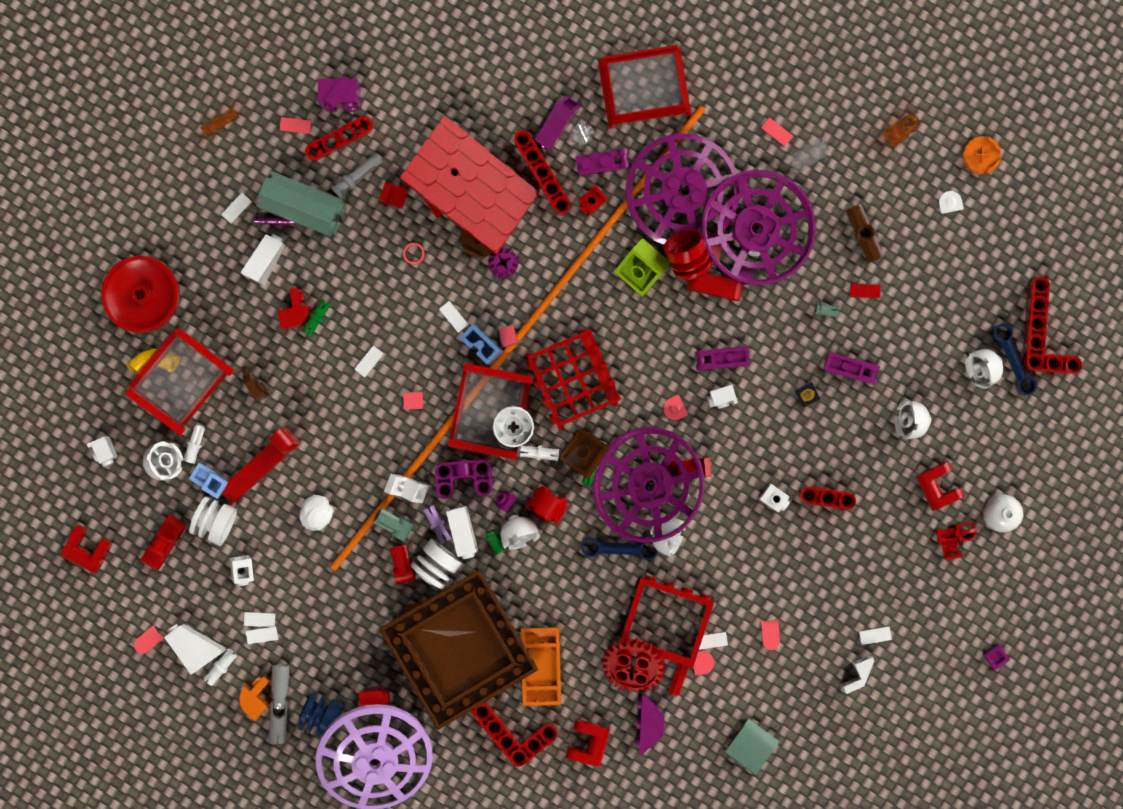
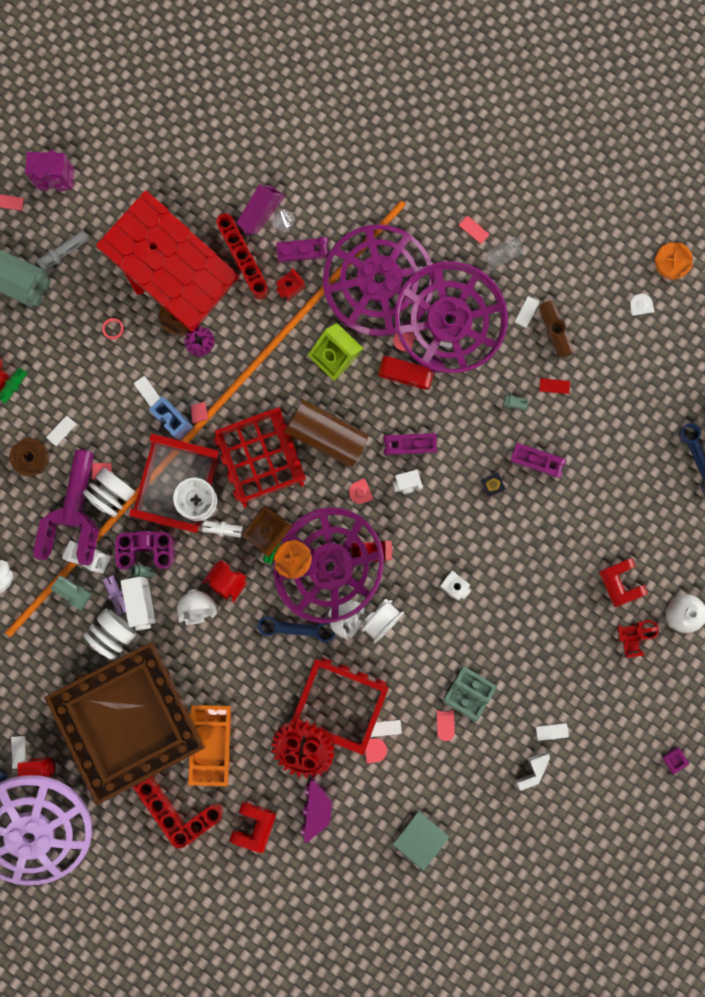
camera: 10 degrees right, 5 degrees down
red beam [305,116,374,161] -> none
red panel [379,182,409,209] -> none
red piece [390,544,416,585] -> none
green pin [485,529,507,555] -> none
magenta plate [496,490,518,513] -> none
piece [598,45,691,129] -> none
red wheel [664,229,712,280] -> none
red axle [668,664,689,696] -> none
red beam [798,486,856,509] -> none
clear orange piece [882,114,920,148] -> none
white cylinder [895,401,931,439] -> none
white cylinder [965,349,1003,389] -> none
none -> reddish brown plate [9,438,49,477]
none -> white window [11,736,26,769]
none -> magenta piece [33,449,99,566]
none -> white wheel [83,467,135,517]
none -> sand green pin [129,563,156,578]
none -> orange tile [274,540,312,579]
none -> reddish brown brick [283,398,369,468]
none -> white wheel [361,599,404,644]
none -> sand green slope [443,666,497,722]
none -> white window [515,296,539,328]

